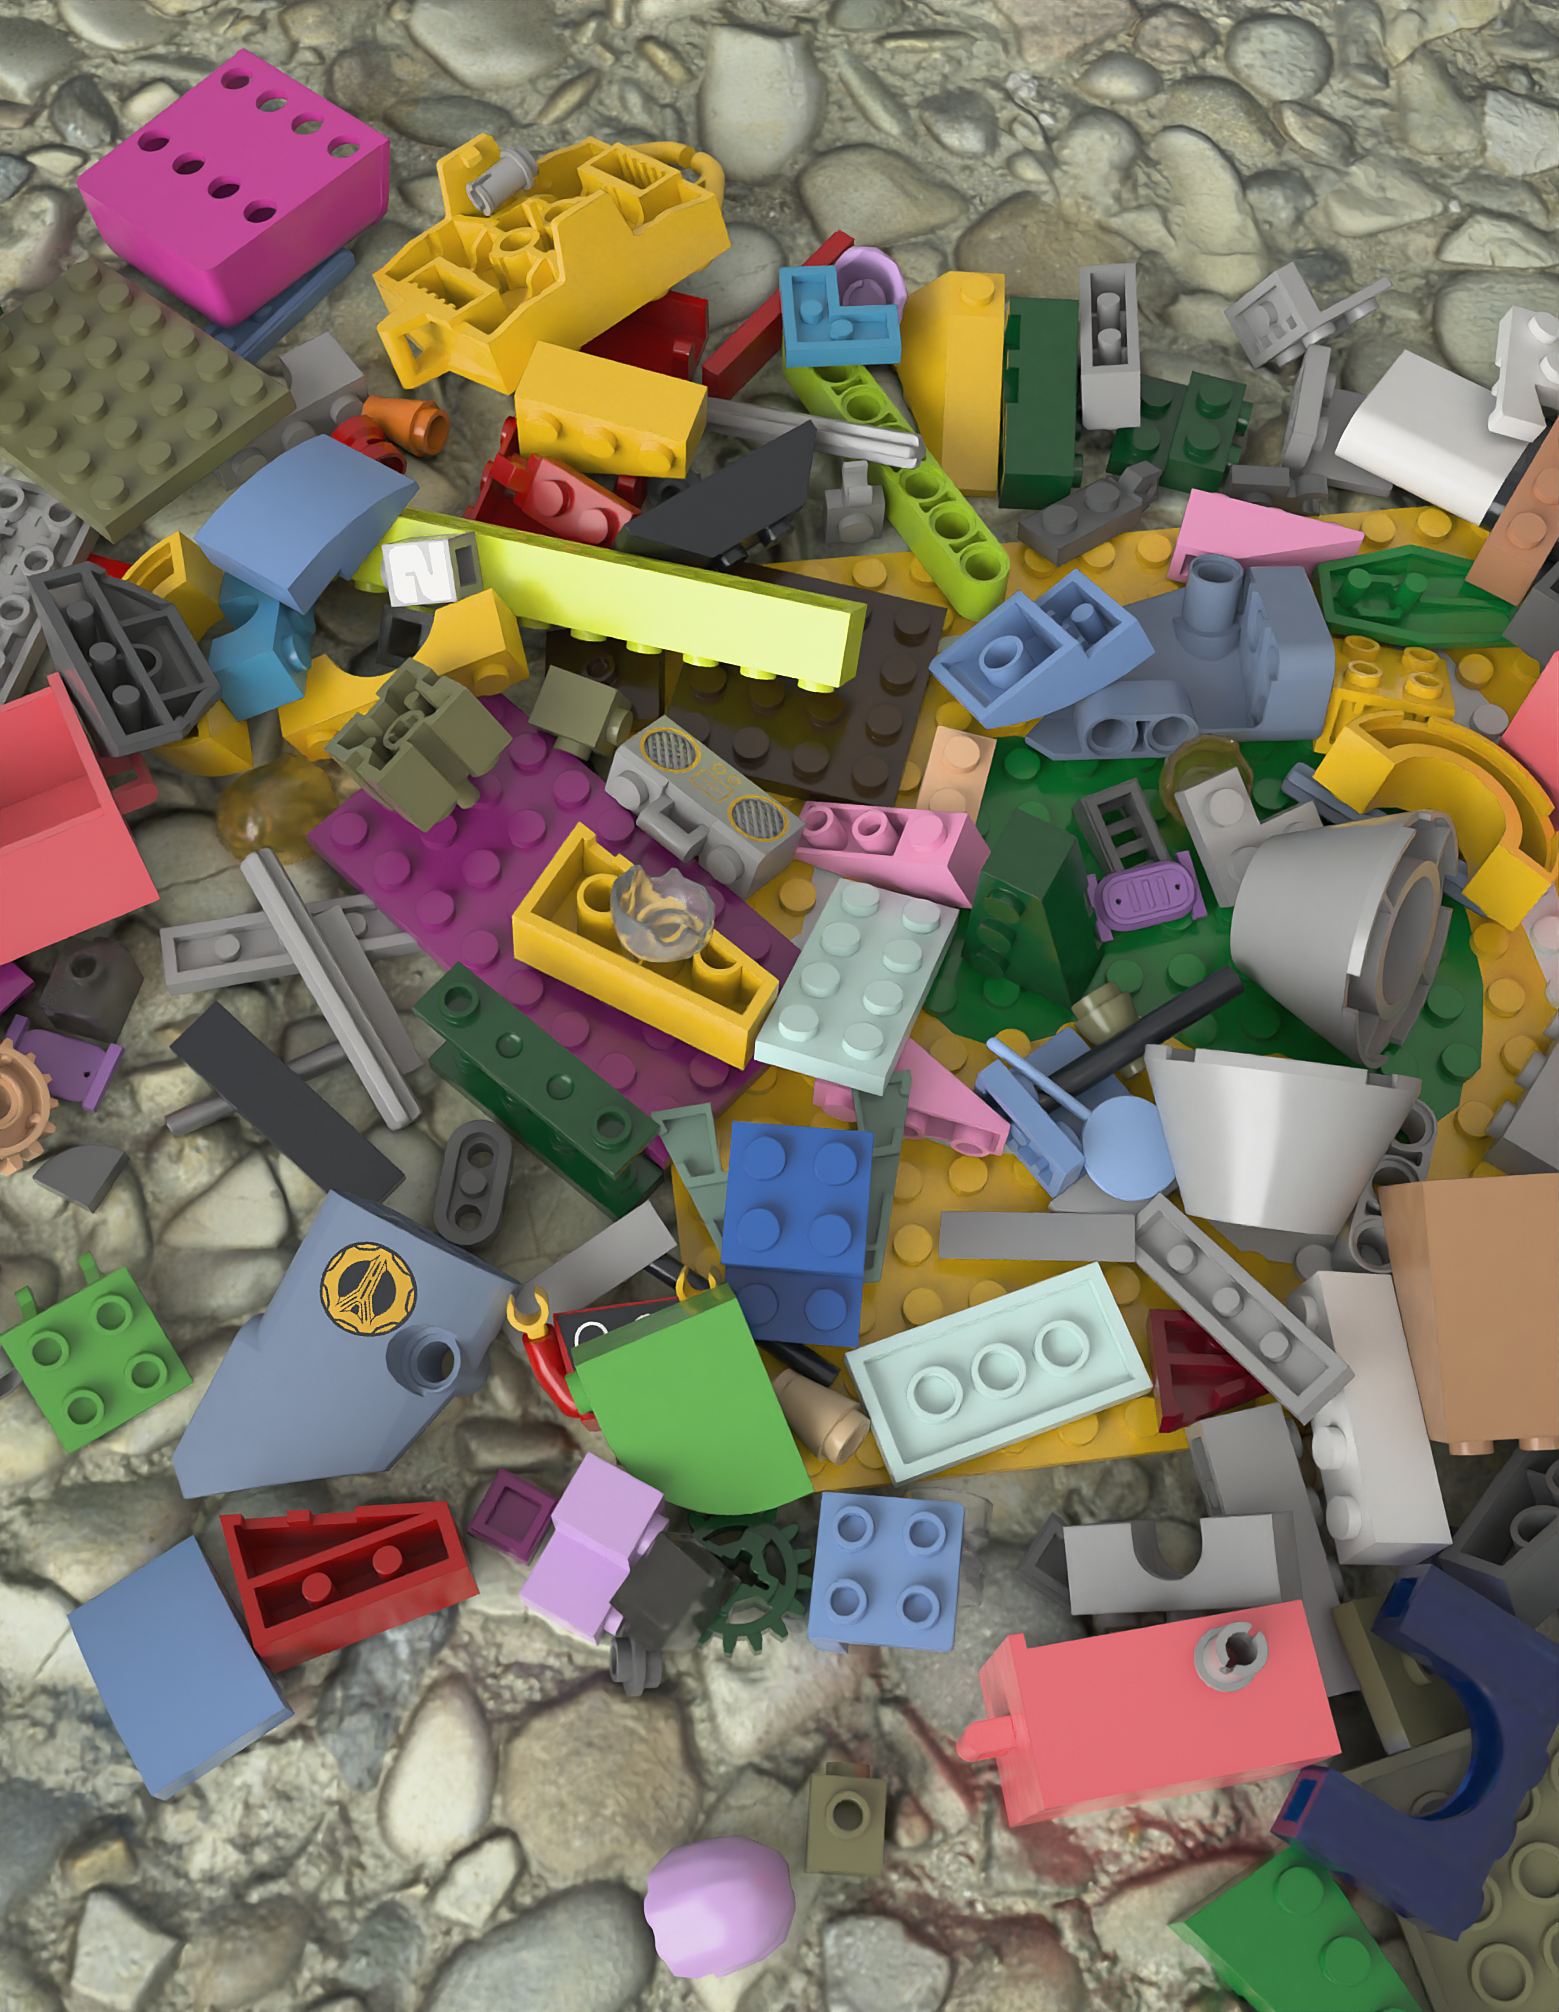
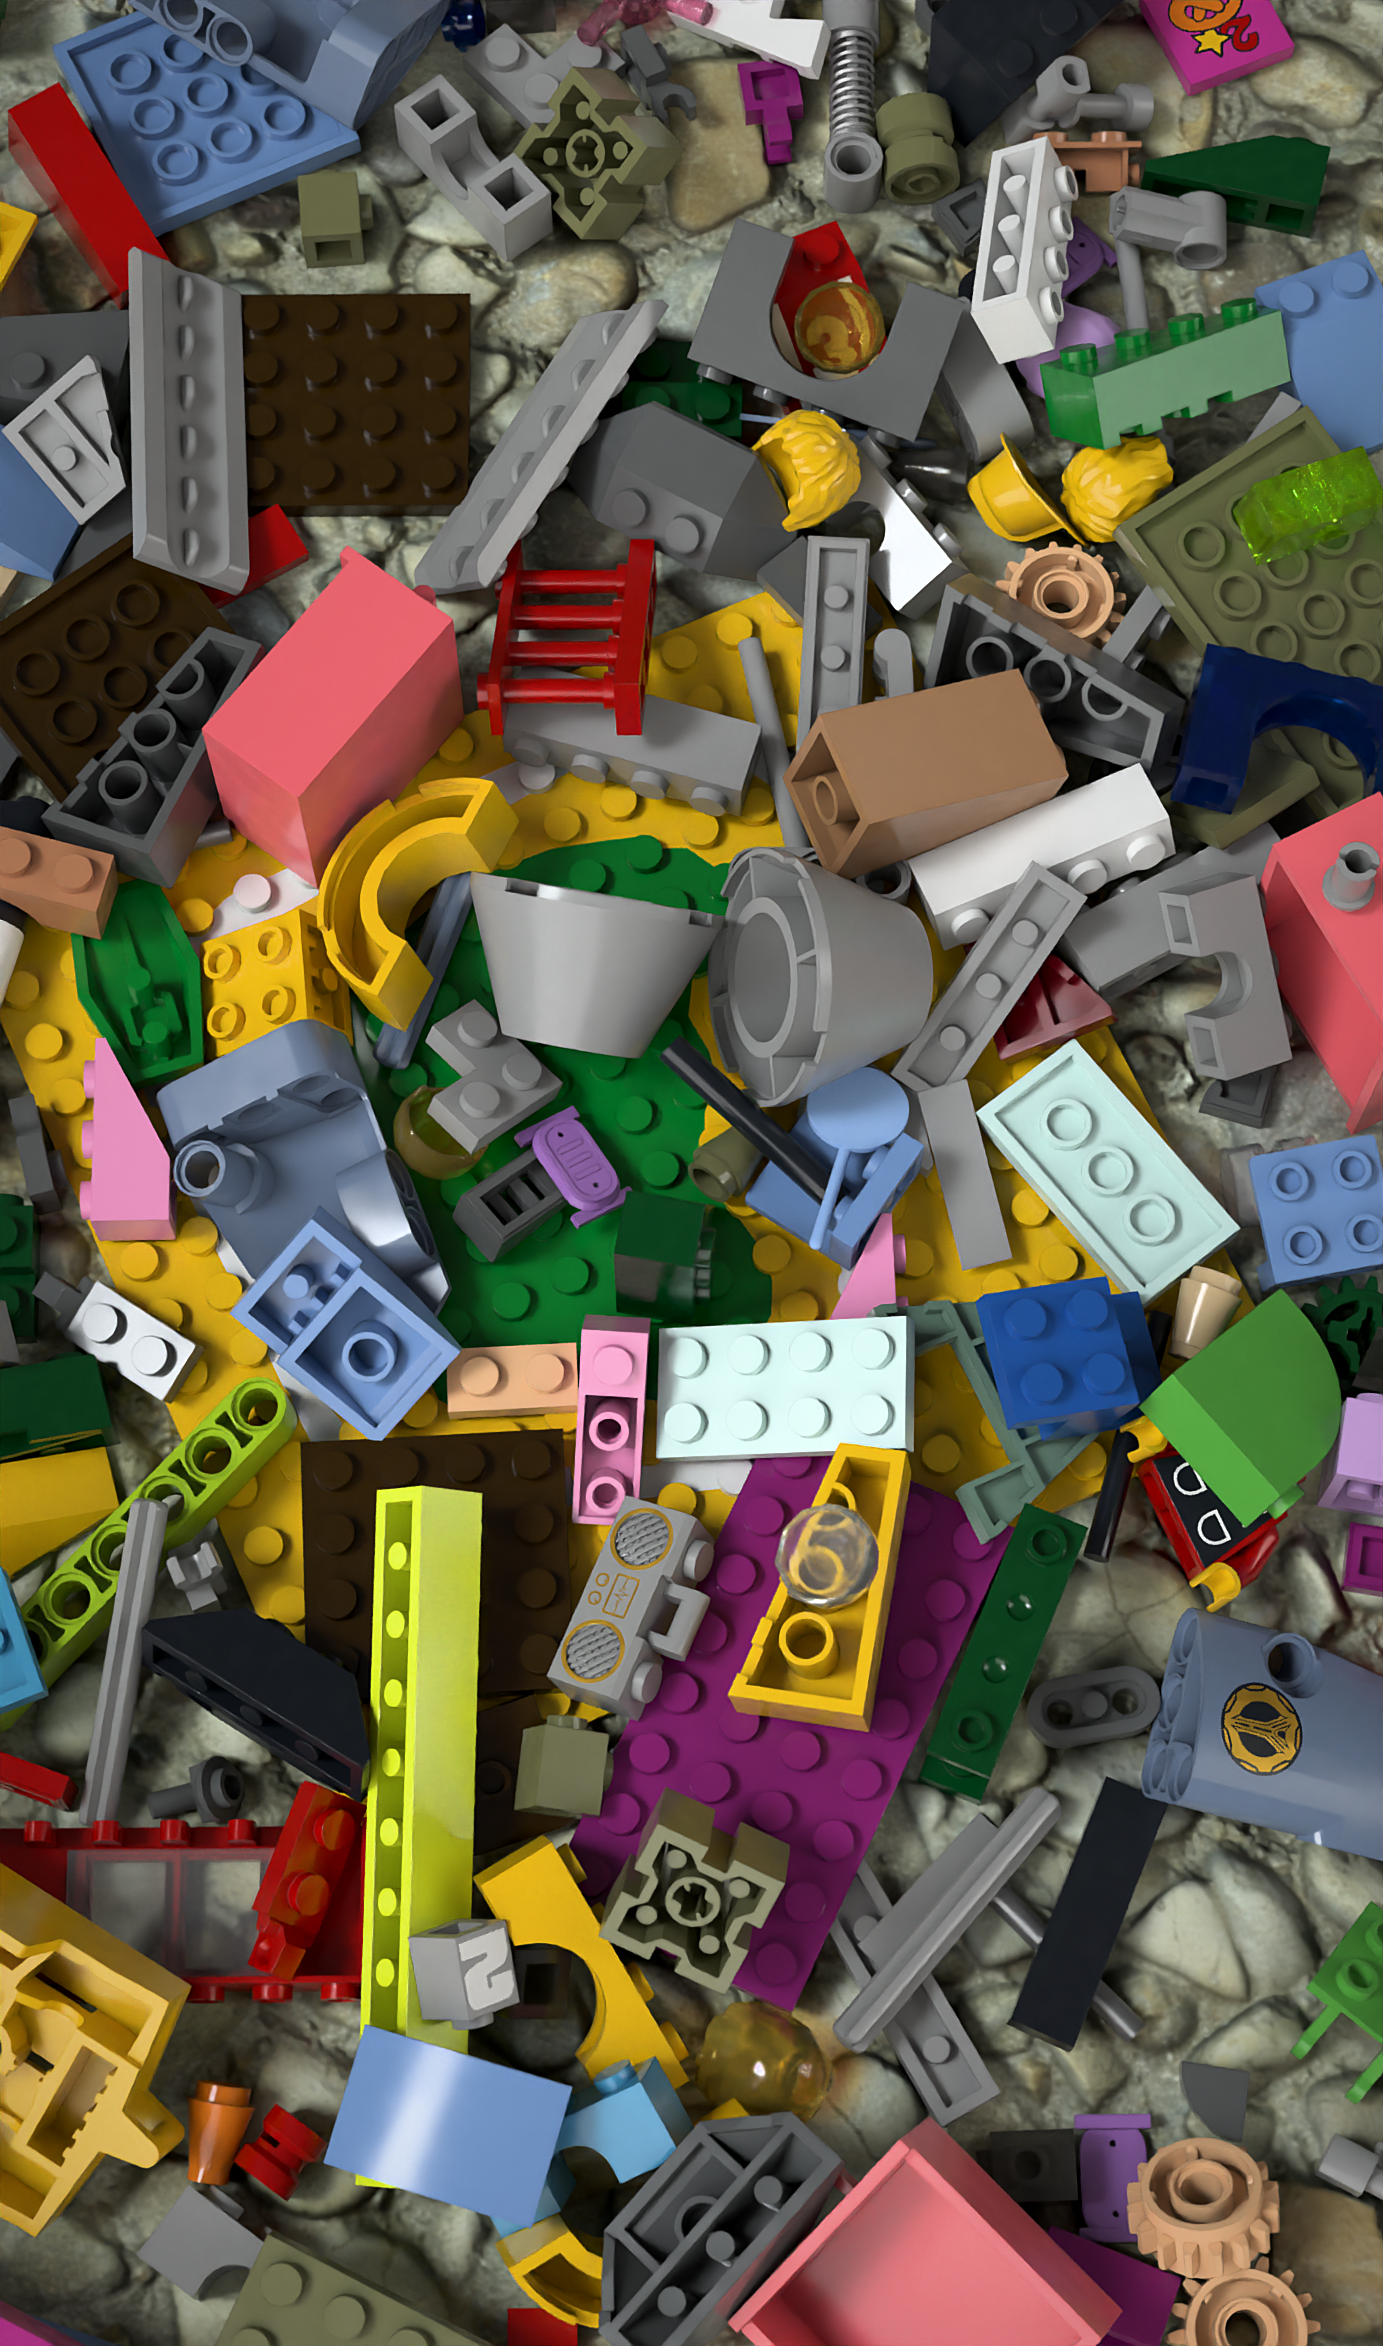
camera: 105 degrees left, 5 degrees up
light grey sticker [502,1200,677,1353] -> none
yellow wedge [514,340,708,479] -> none

